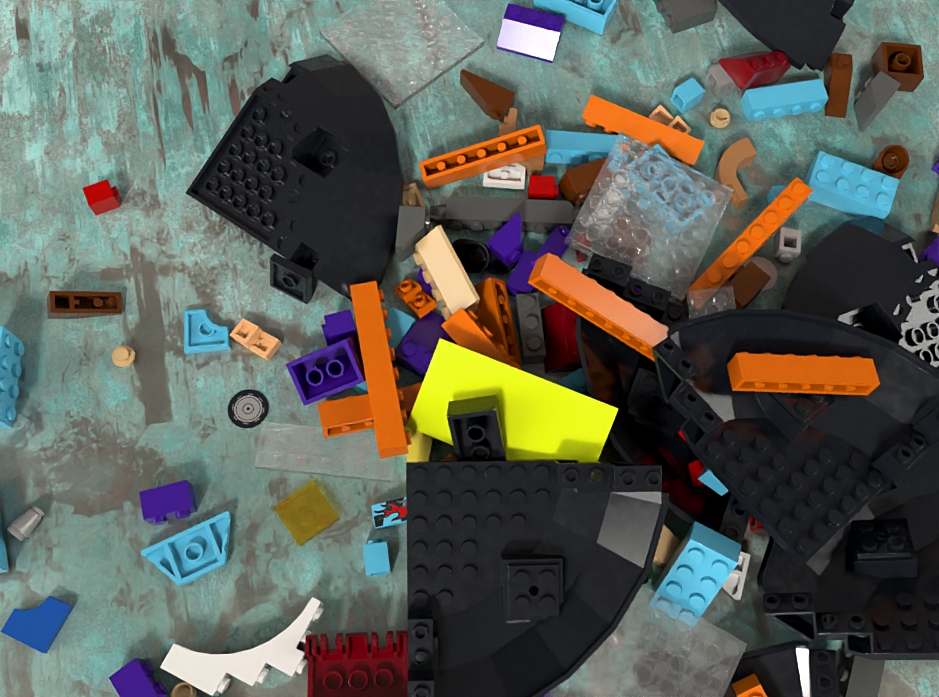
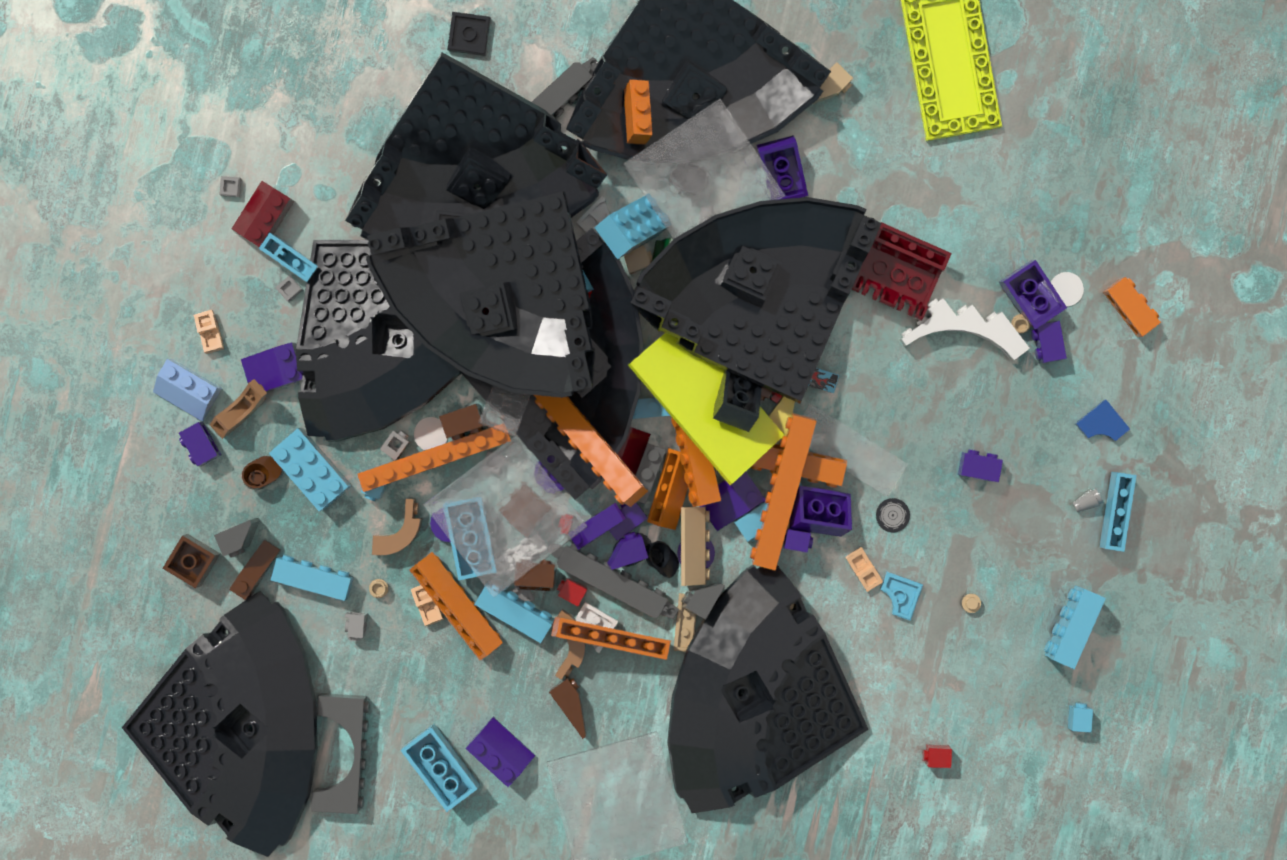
camera: 150 degrees left, 20 degrees up
reddish brown slope [47,291,122,319] -> none
medium azure wing [141,511,231,586] -> none
black tile [270,253,313,304] -> none
clear yellow tile [274,480,339,547] -> none
medium azure brick [363,539,392,577] -> none
orange slope [393,277,437,319] -> none
medium azure brick [670,77,705,114] -> none
dark red slope [718,51,792,91] -> none
orange brick [727,352,880,395] -> none

